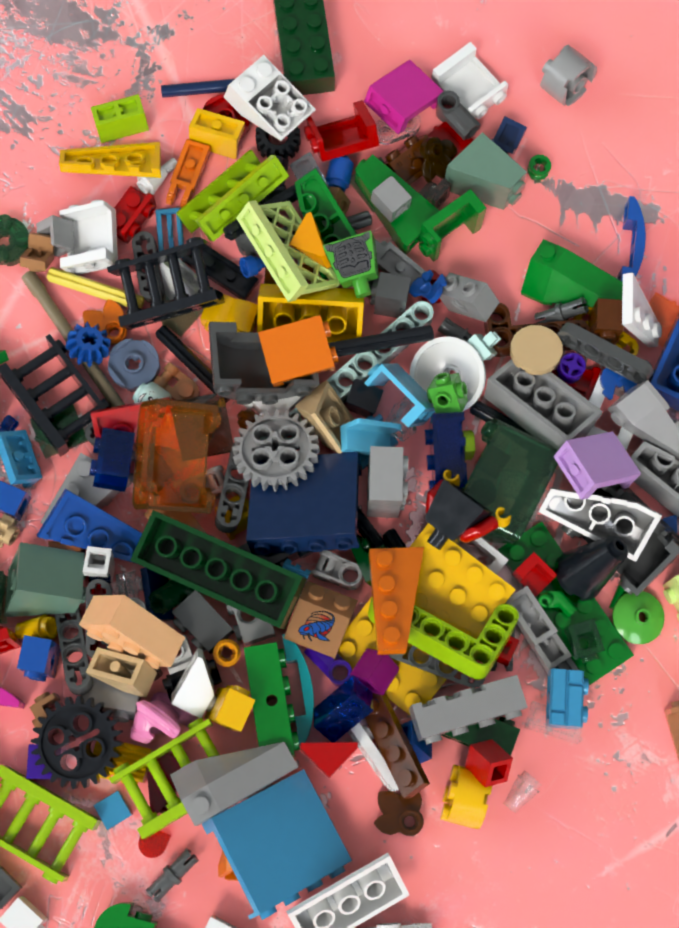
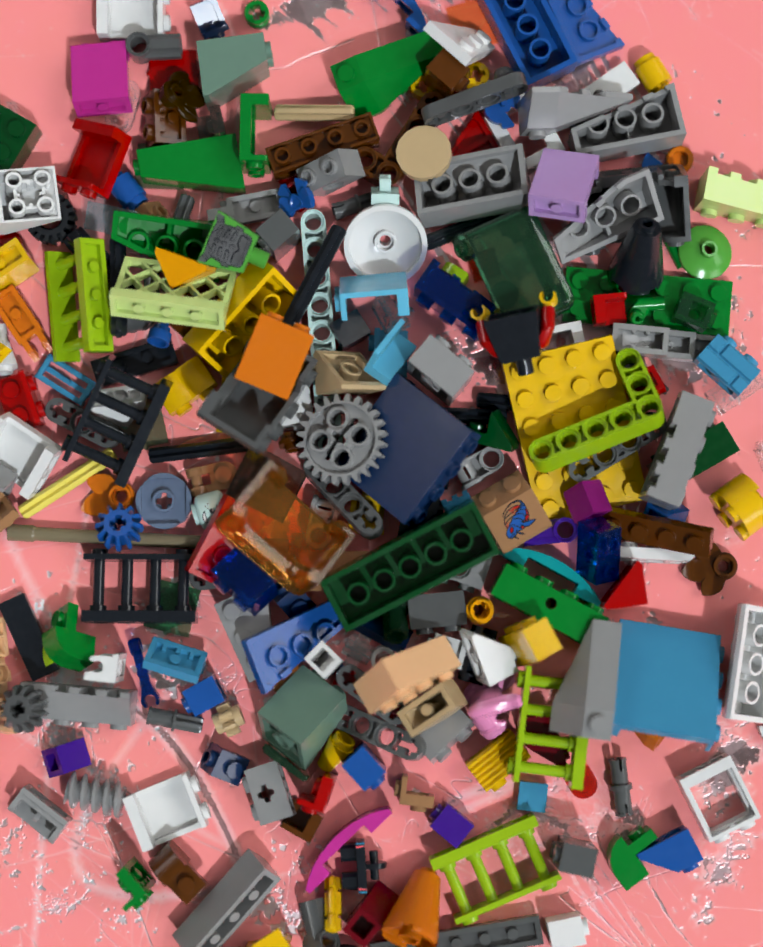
camera: 50 degrees left, 10 degrees up
black gear [31,696,124,789] -> none
orange wing [369,547,424,655] -> none
light grey panel [371,176,412,223] -> none
bright green brick [427,372,468,417] -> none
red brick [465,739,513,787] -> none
dark grey pin [534,297,589,323] -> none
dark purple wheel [556,353,586,384] -> none
none -> reddish brown brick [265,112,380,182]
none -> dark blue bracket [269,576,316,618]
none -> tan axle [274,104,355,122]
none -> dark grey brick [549,834,598,879]

